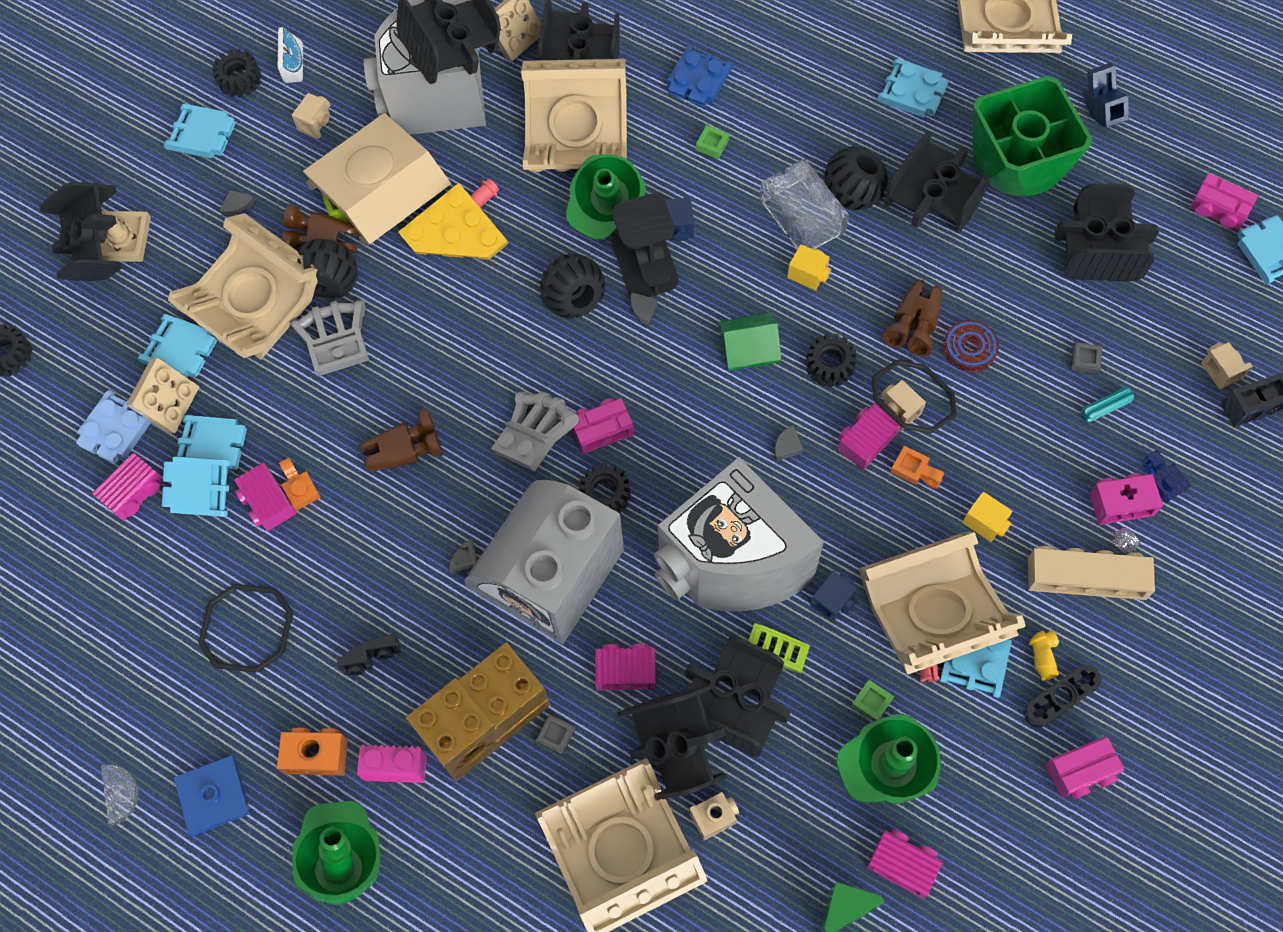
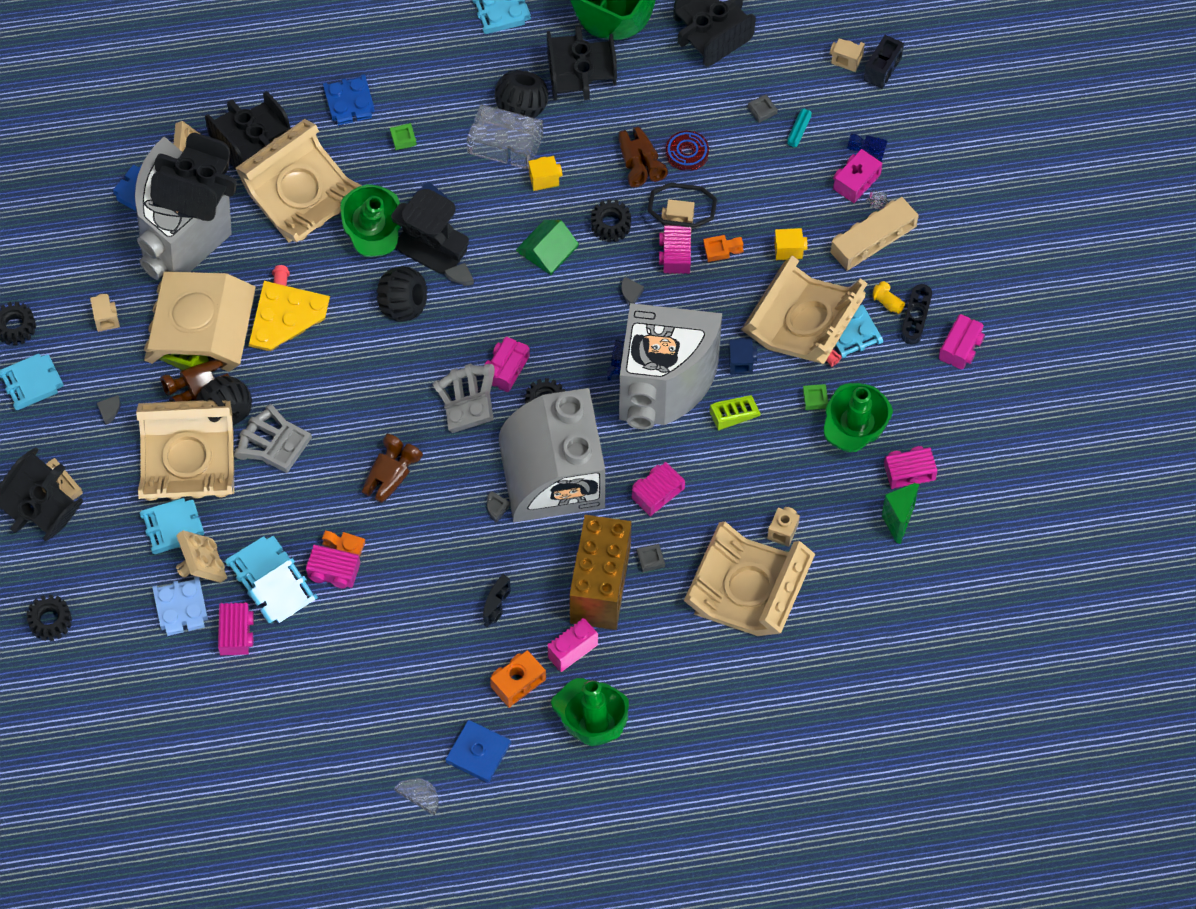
camera: 45 degrees left, 5 degrees down
black piece [198,584,293,673] -> none
slope [278,27,303,83] -> none
black piece [617,684,727,801] -> none
black piece [685,636,791,757] -> none

